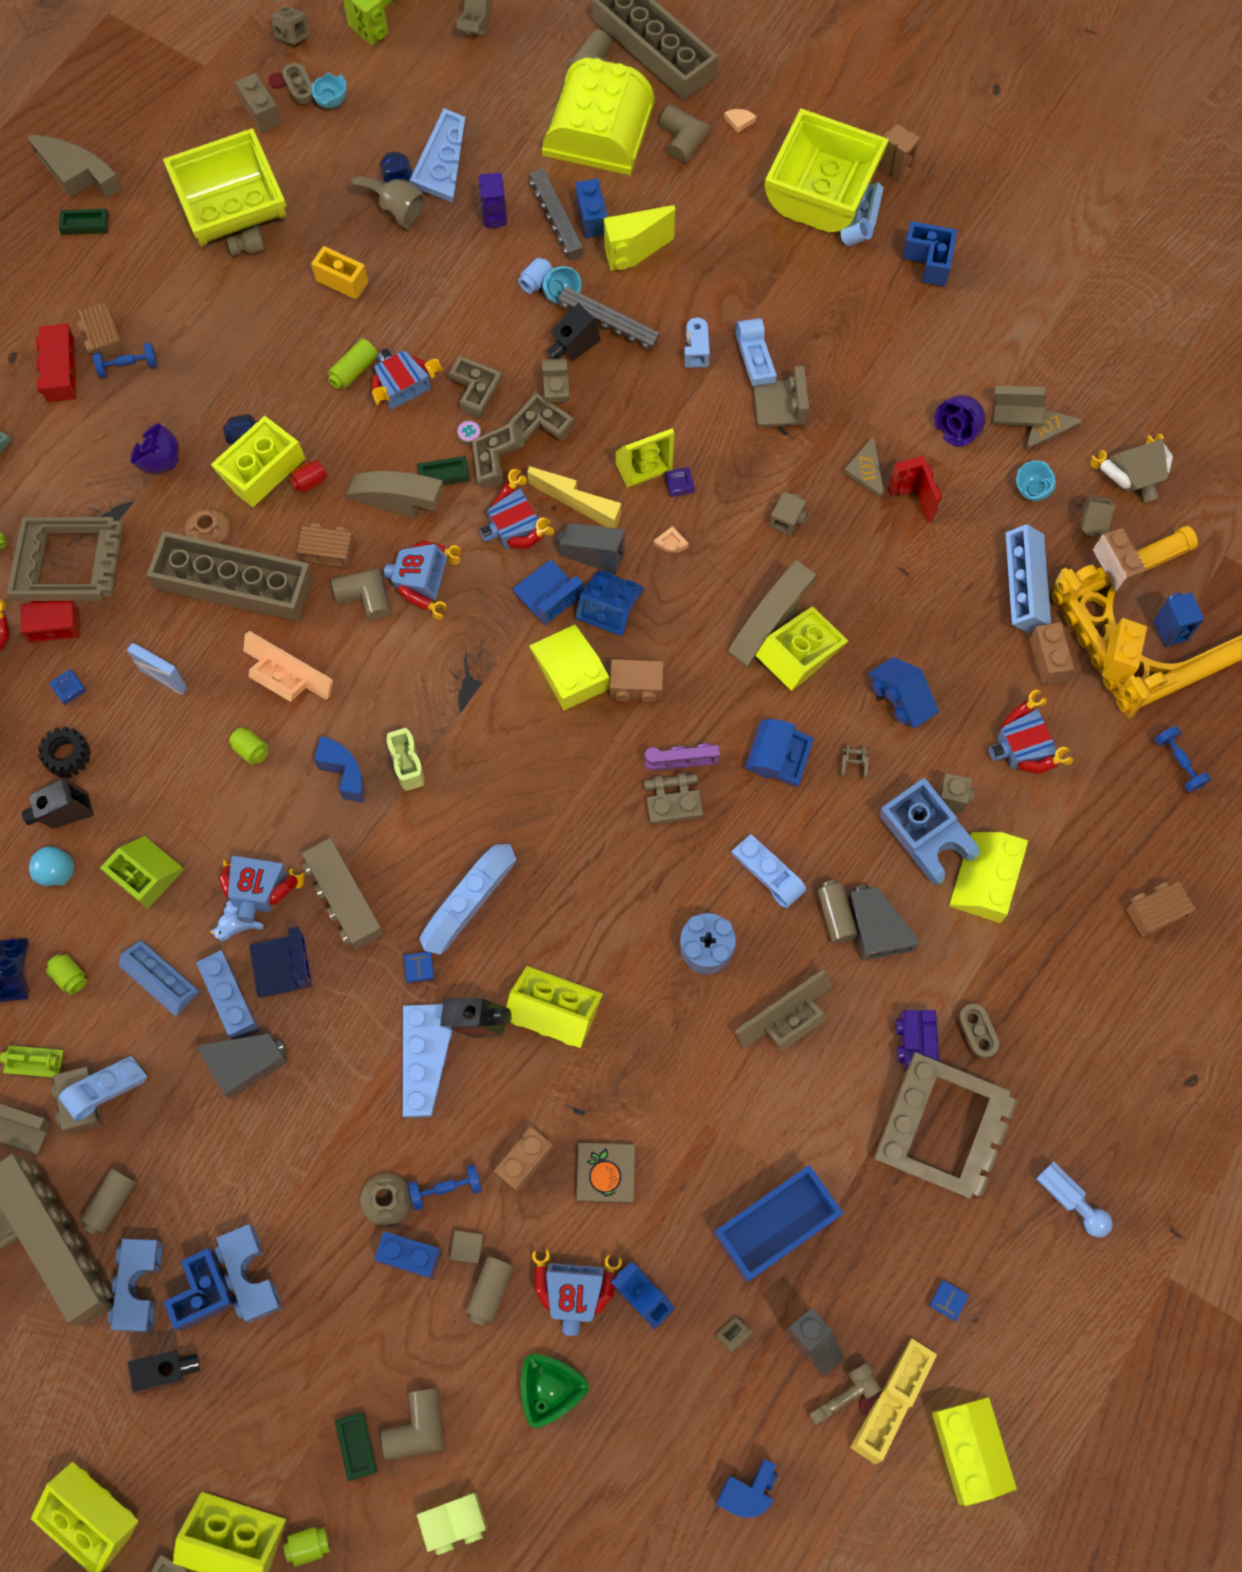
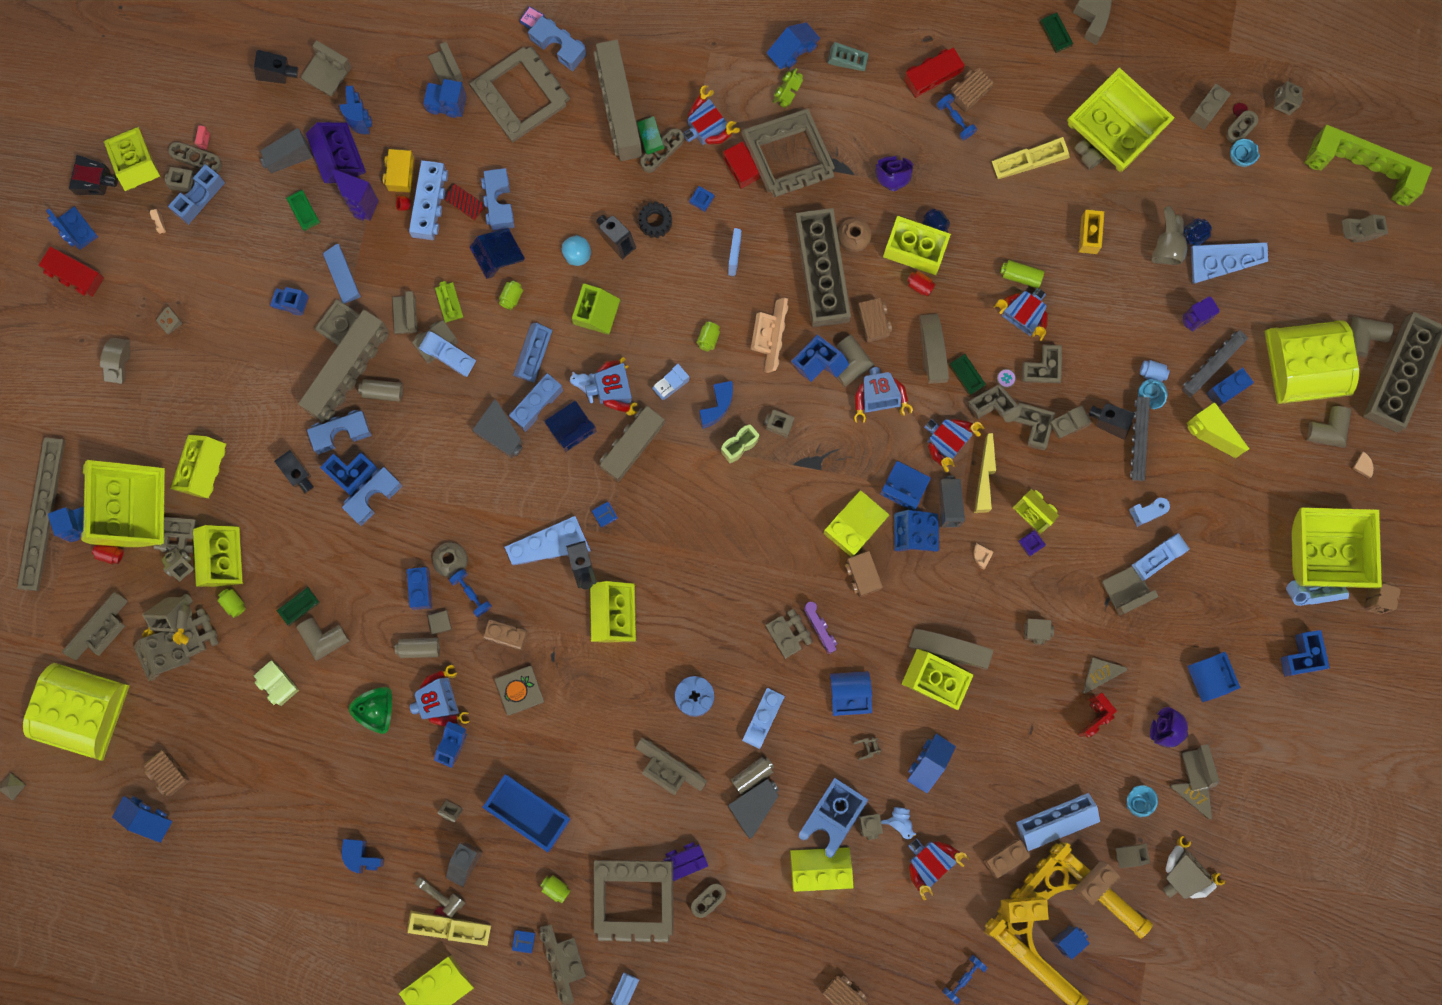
camera: 65 degrees right, 10 degrees up
light blue brick [419,844,517,955] -> none
none -> dark tan bracket [540,924,586,1005]
none -> lime brick [541,875,571,903]
none -> light blue leg [652,364,689,400]
none -> dark tan brick [764,410,795,438]
none -> blue brick [791,334,850,382]
none -> light blue animal [881,807,916,839]
none -> light yellow slope [992,137,1070,179]
none -> blue brick [1187,651,1241,702]

